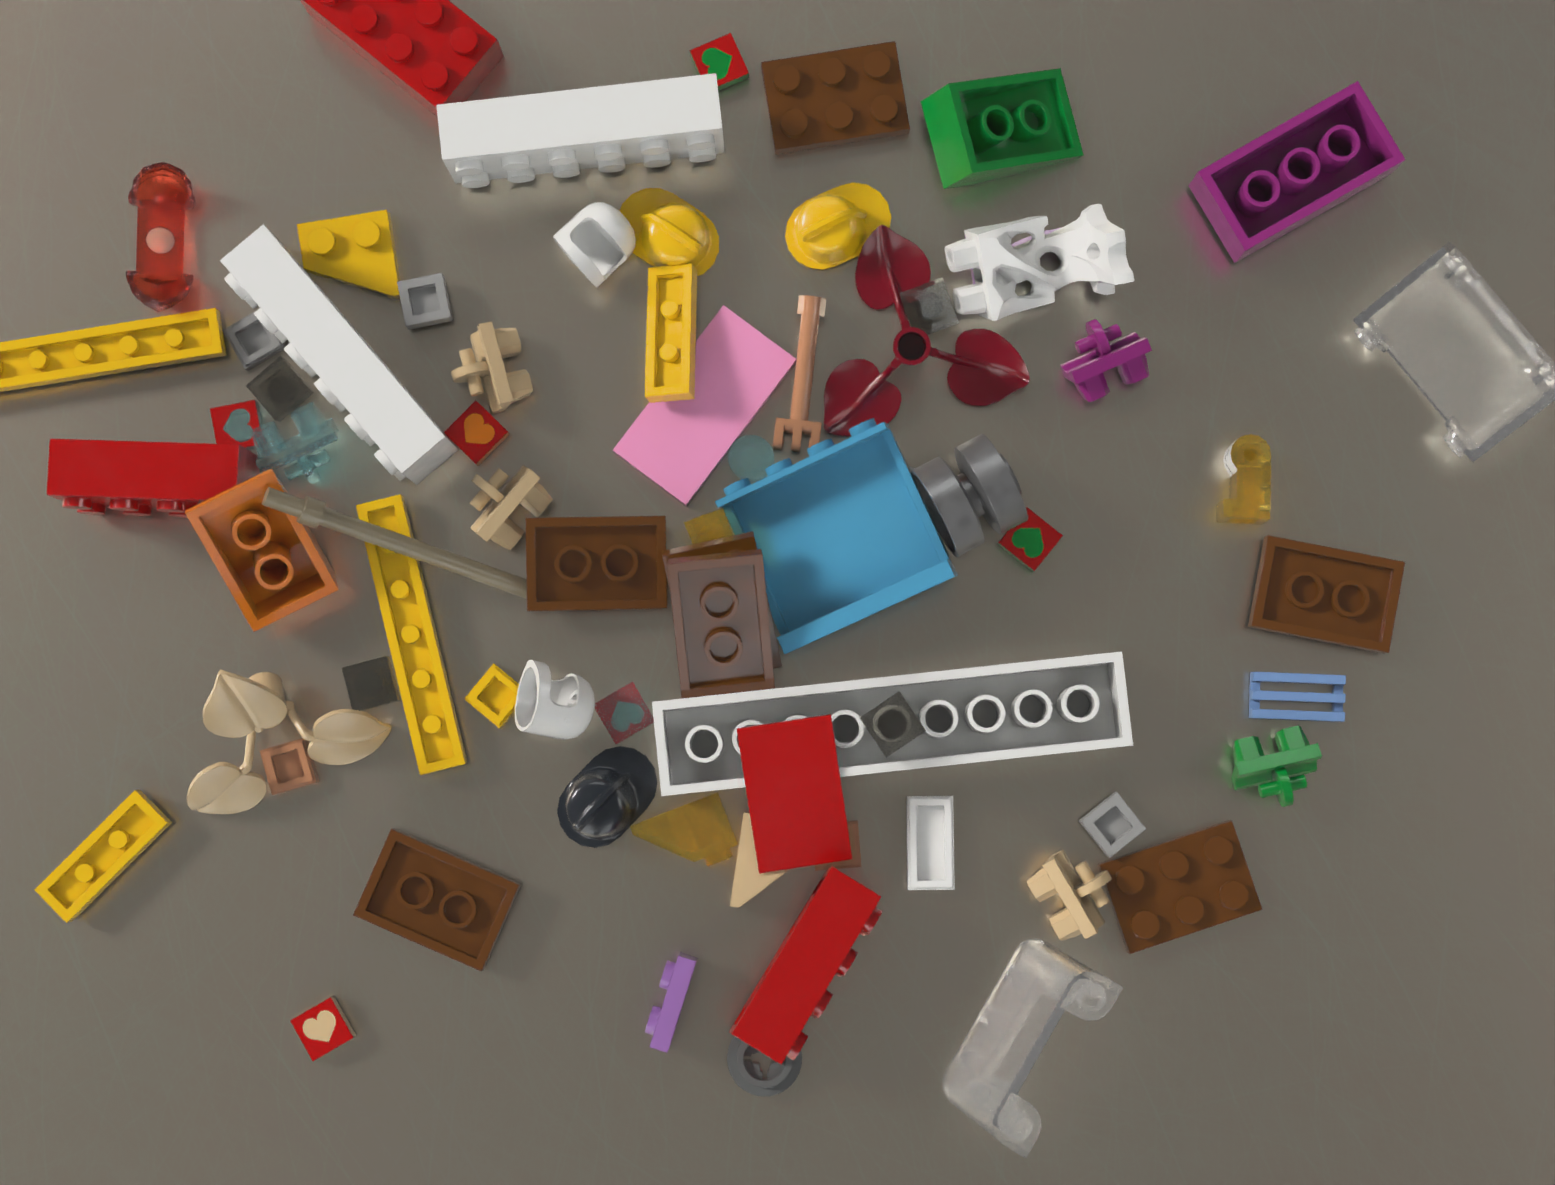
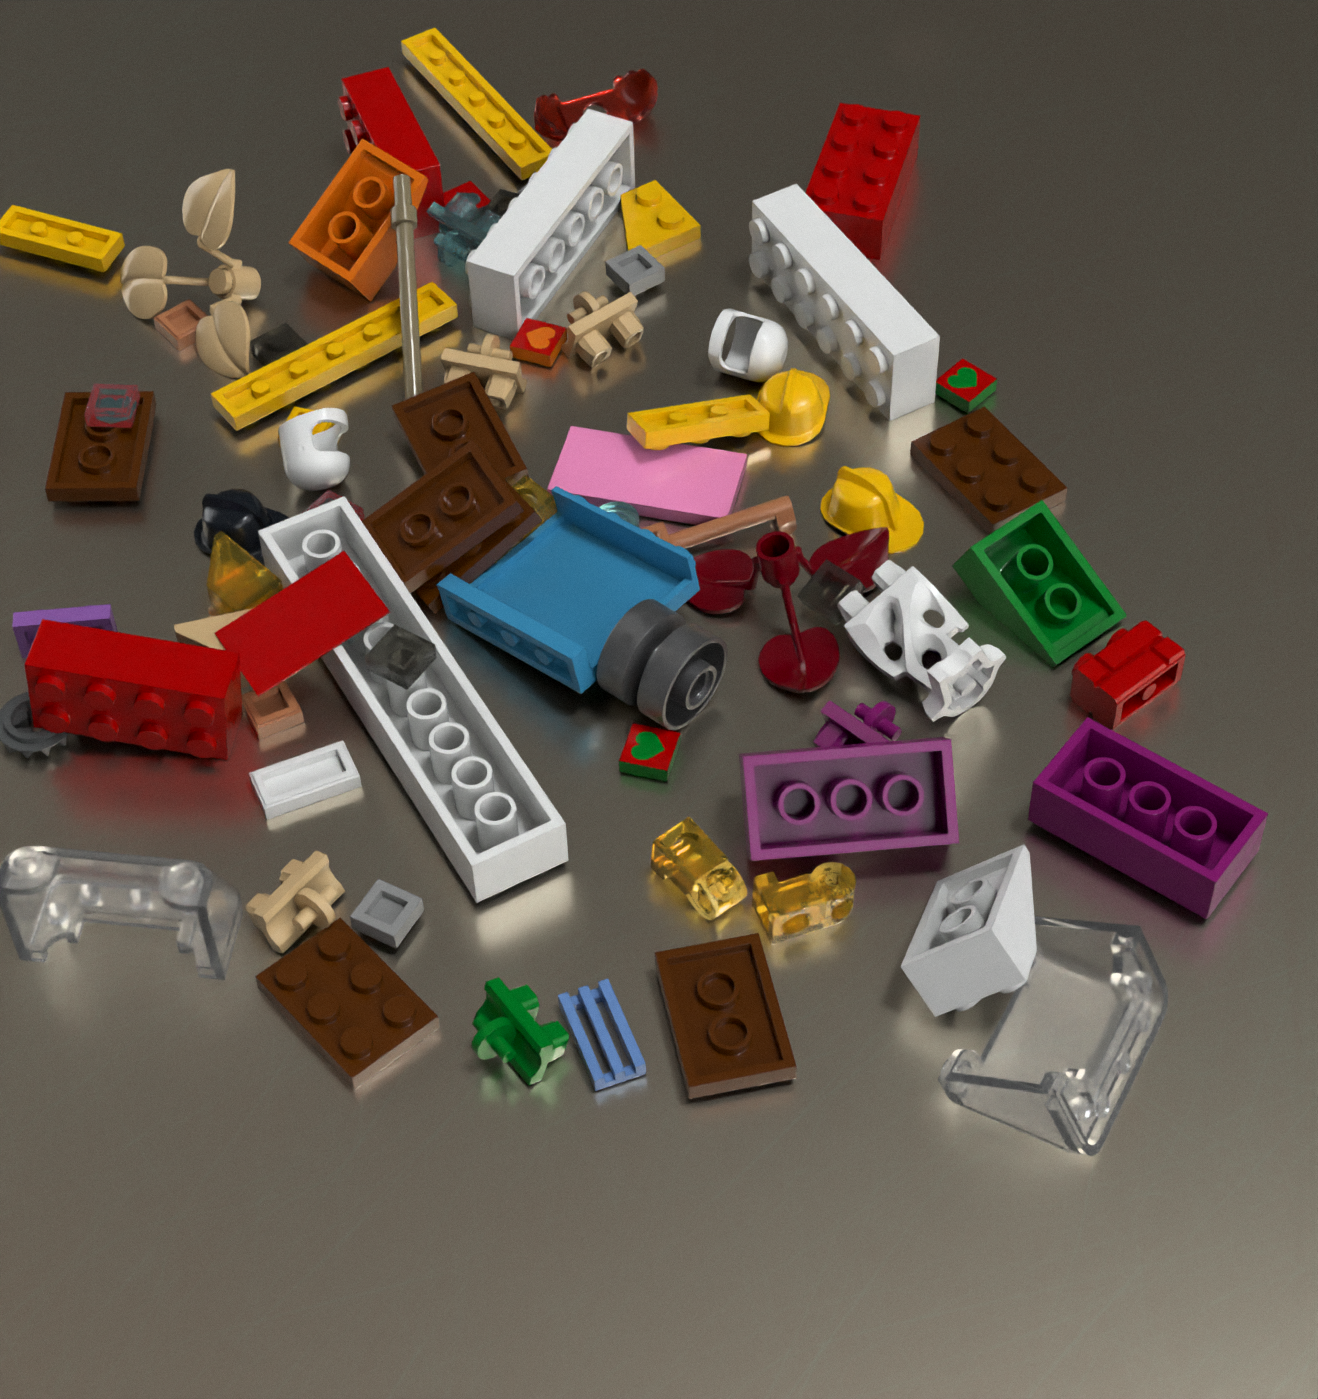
camera: 65 degrees right, 35 degrees down
none -> clear light blue tile [84,383,140,428]
none -> clear yellow leg [650,817,747,920]
none -> magenta brick [739,737,959,861]
none -> white slope [901,844,1037,1017]
none -> red brick [1070,620,1186,730]

